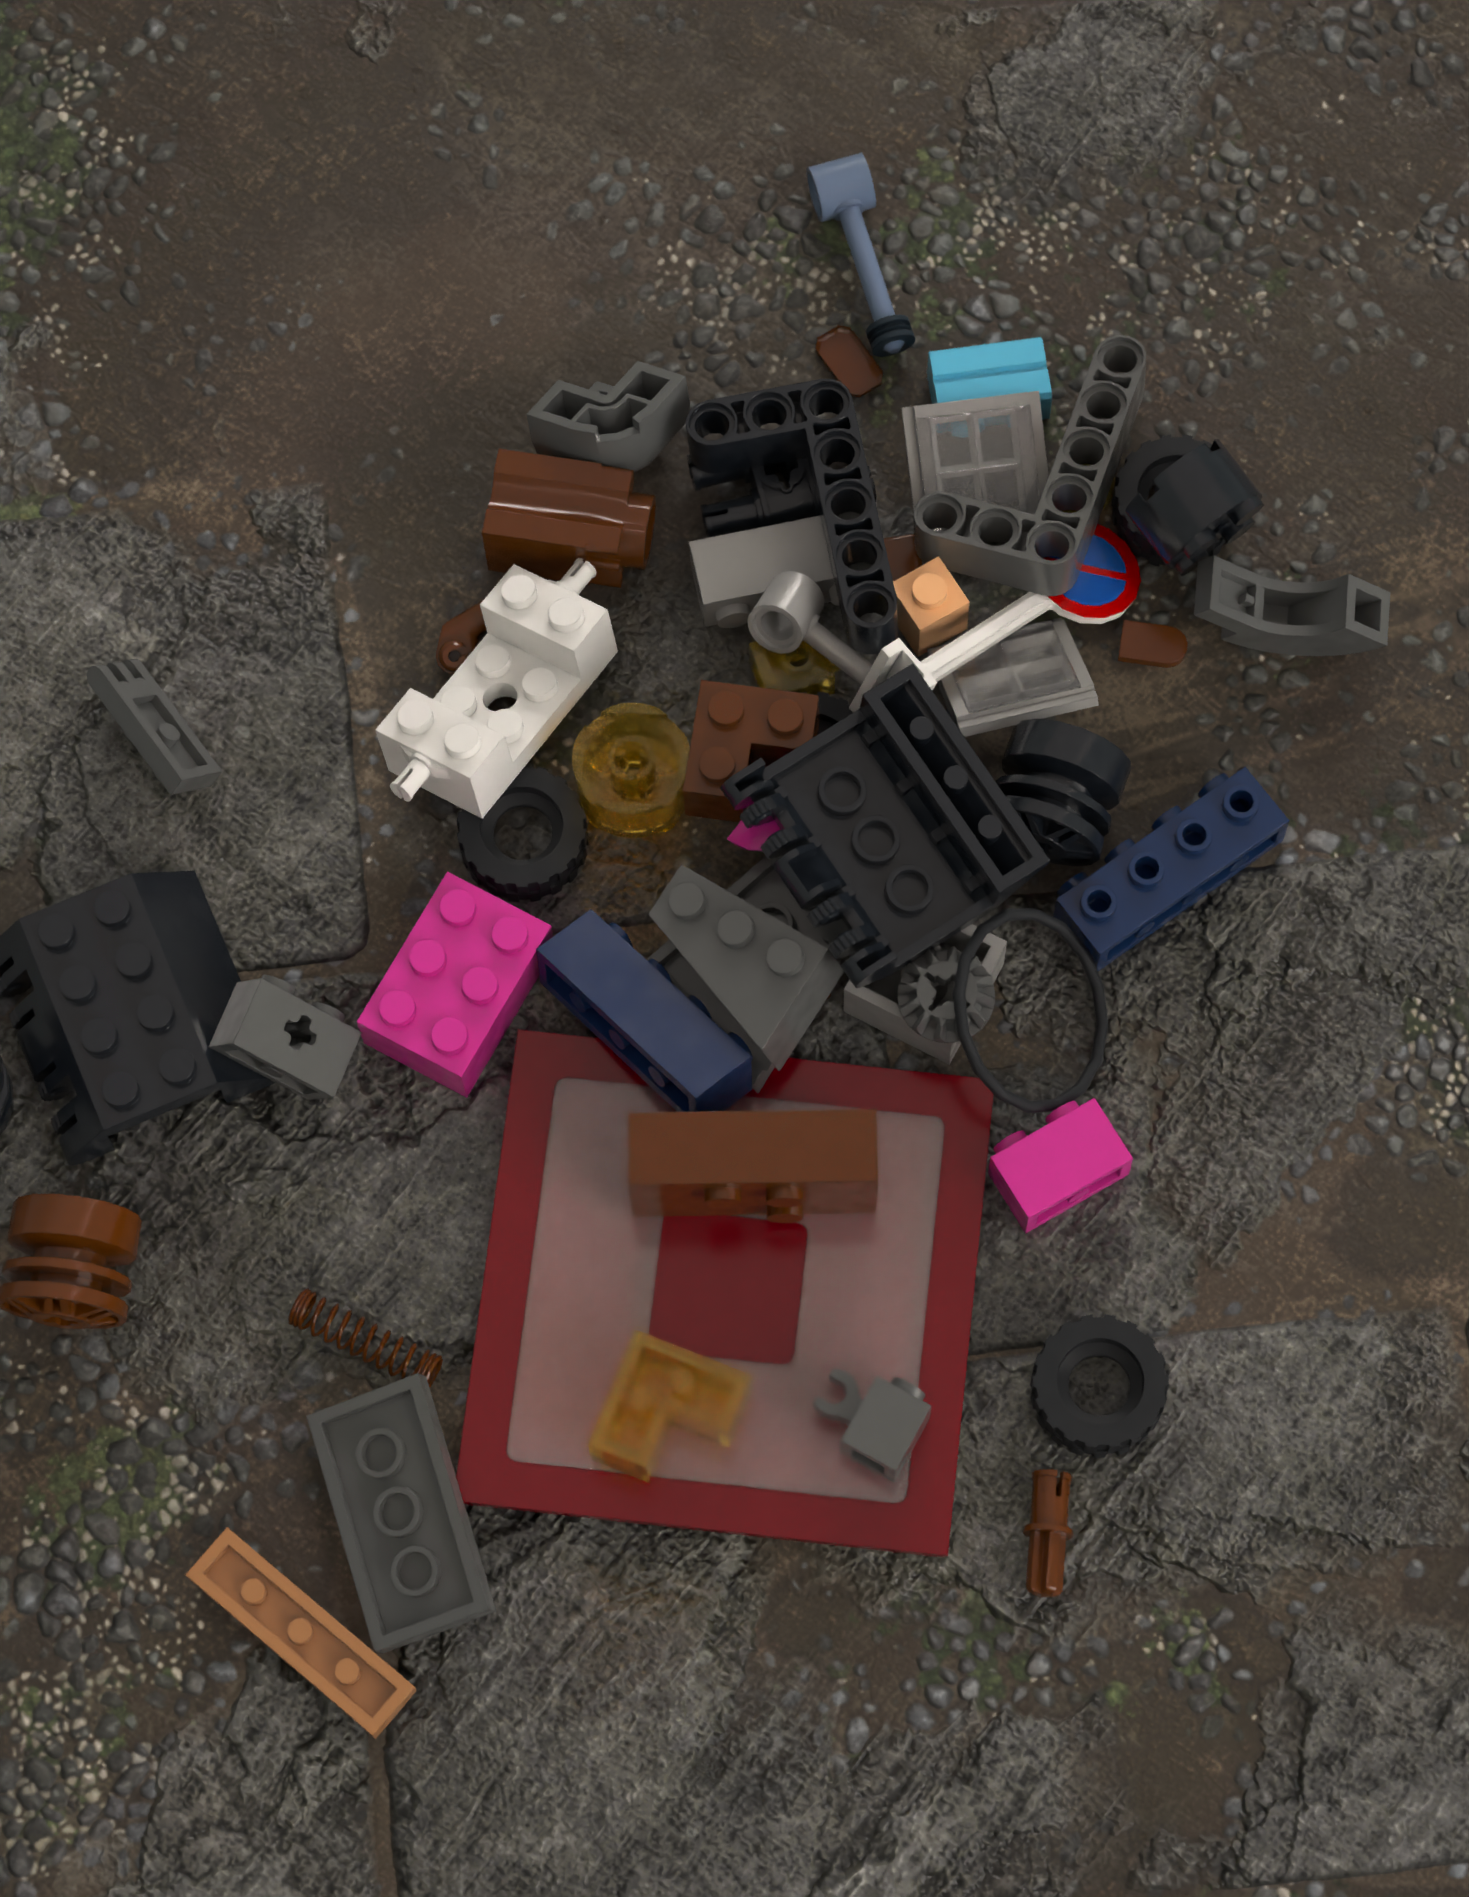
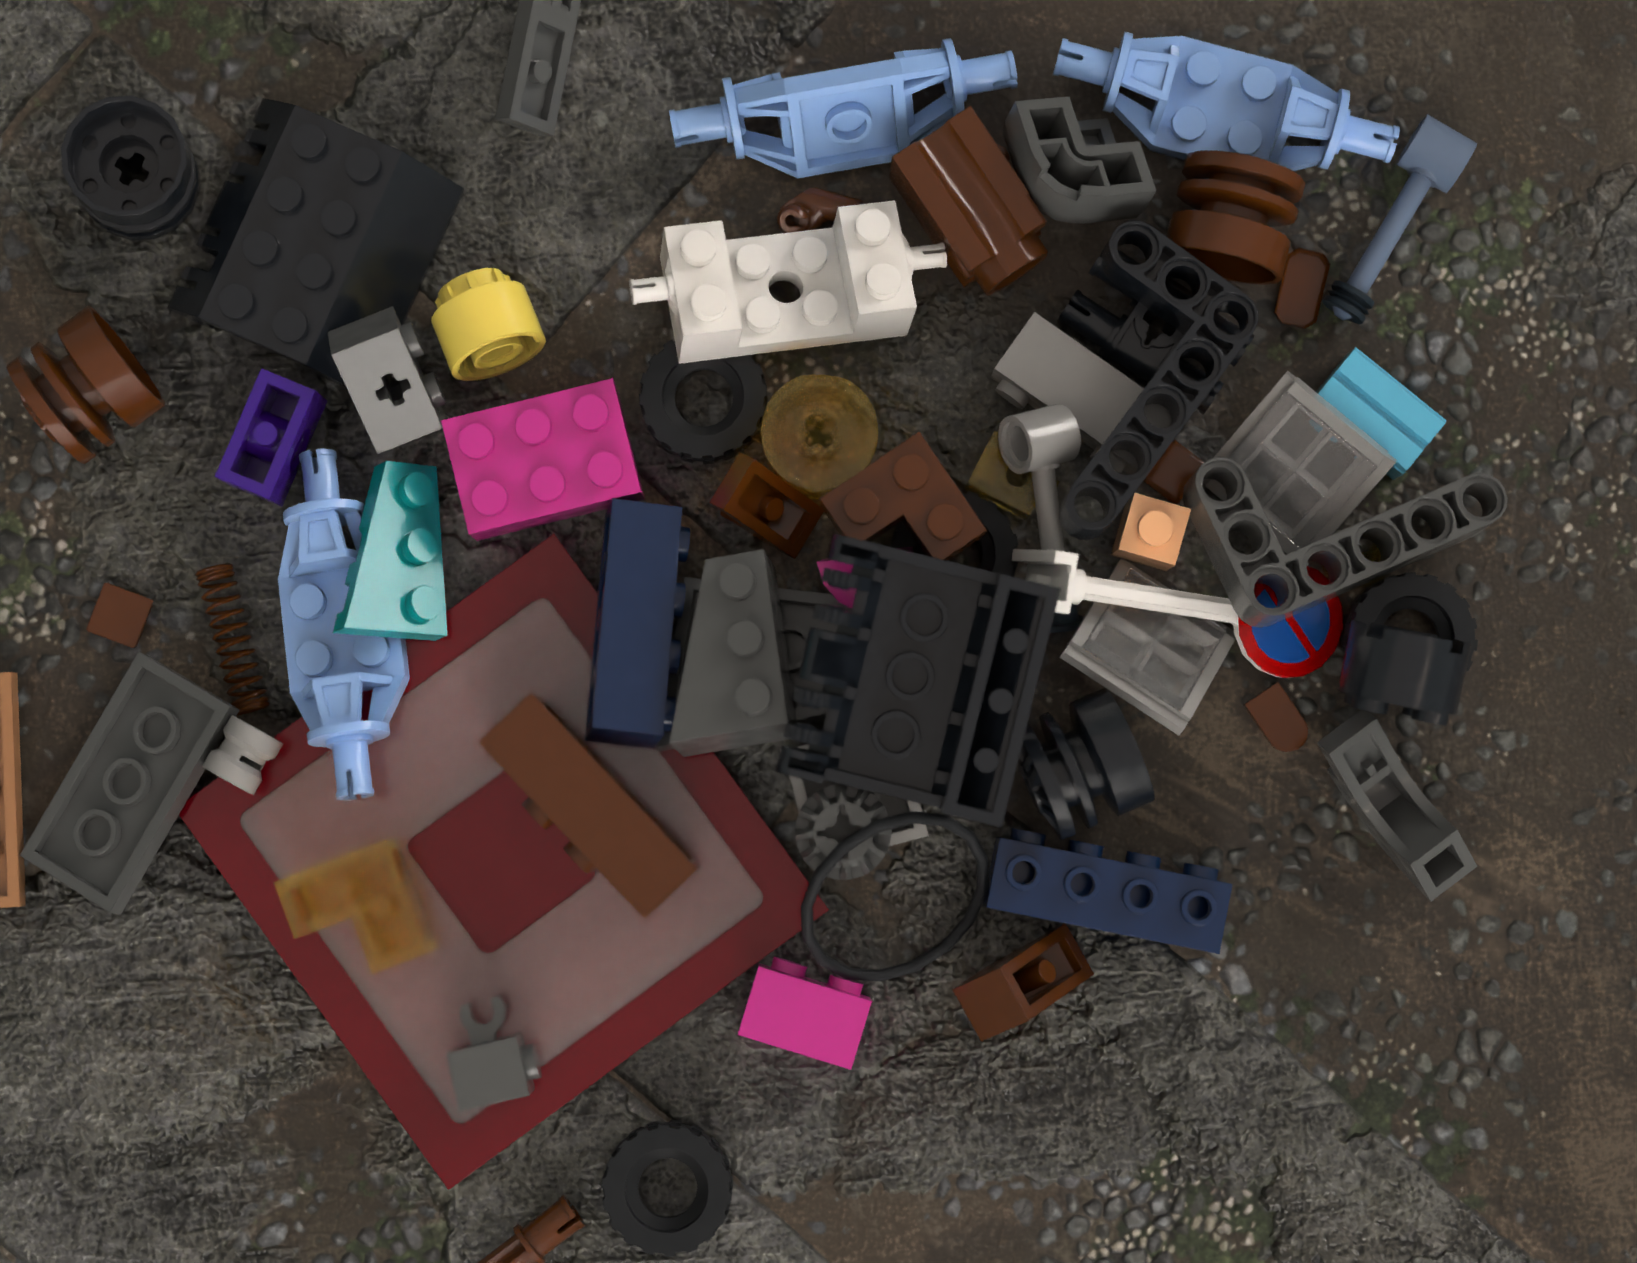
camera: 40 degrees right, 15 degrees up
none -> reddish brown piece [86,583,154,648]
none -> light grey wheel [202,715,284,795]
none -> dark purple brick [215,368,327,507]
none -> light blue plate [278,448,410,801]
none -> wing [332,461,448,641]
none -> light yellow piece [431,268,546,381]
none -> light blue plate [669,38,1018,179]
none -> reddish brown slope [709,452,824,559]
none -> reddish brown slope [953,923,1094,1041]
none -> light blue plate [1053,32,1400,171]
none -> reddish brown wheel [1166,150,1305,285]

